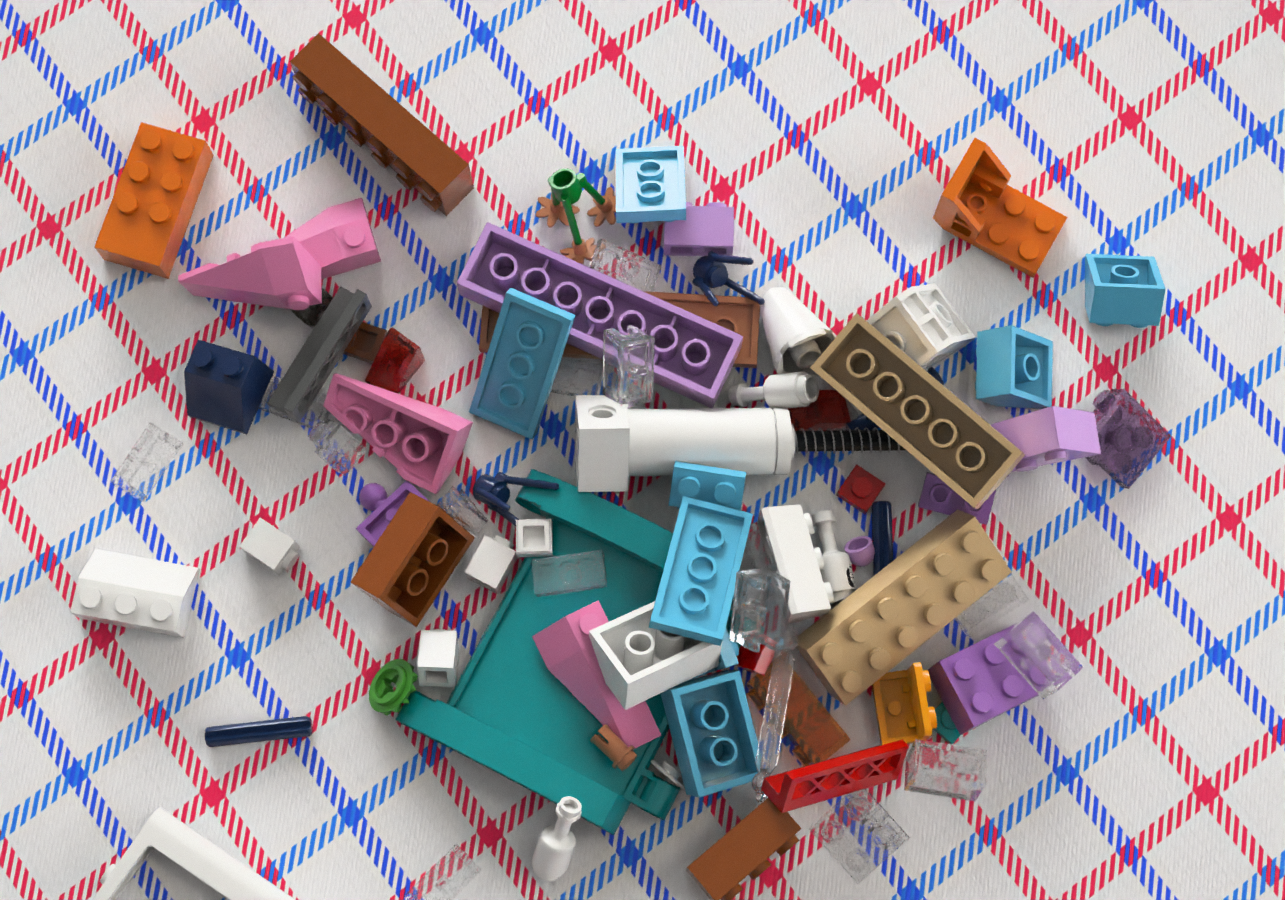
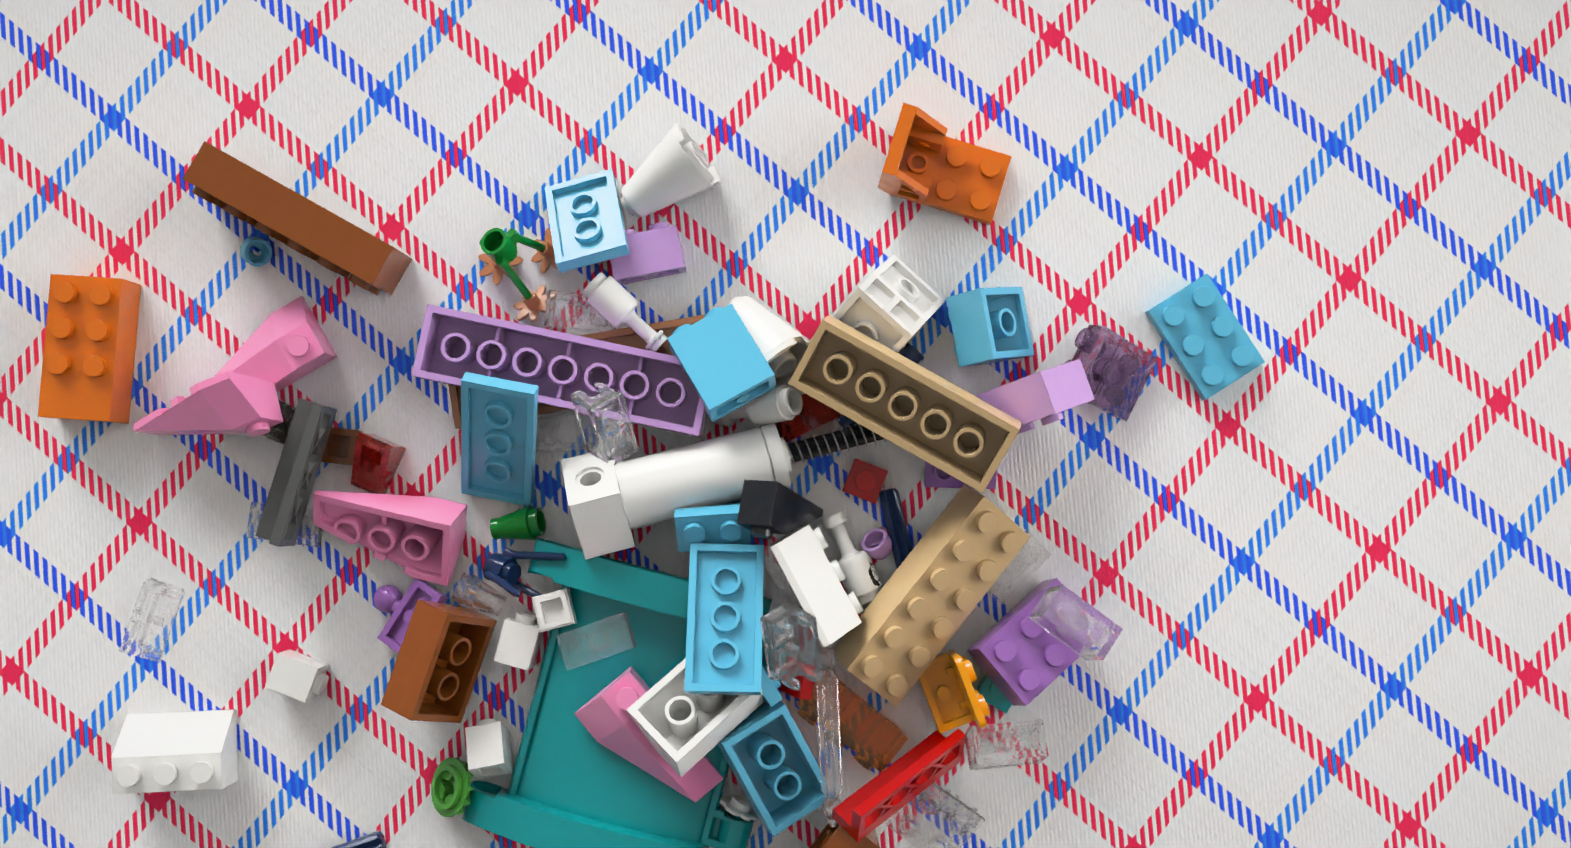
camera: 15 degrees left, 10 degrees up
dark blue slope [184,340,274,435] -> none
clear brick [308,419,368,476] -> none
nougat pin [590,724,638,771] -> none
dark blue plant [692,251,765,306] -> none
medium azure slope [1085,254,1165,328] -> none
none -> medium azure hinge [240,236,272,267]
none -> green cone [490,505,546,540]
none -> white piece [582,272,667,352]
none -> white cone [620,123,720,218]
none -> medium azure panel [667,304,776,422]
none -> black slope [737,480,823,539]
none -> medium azure plate [1145,274,1265,401]

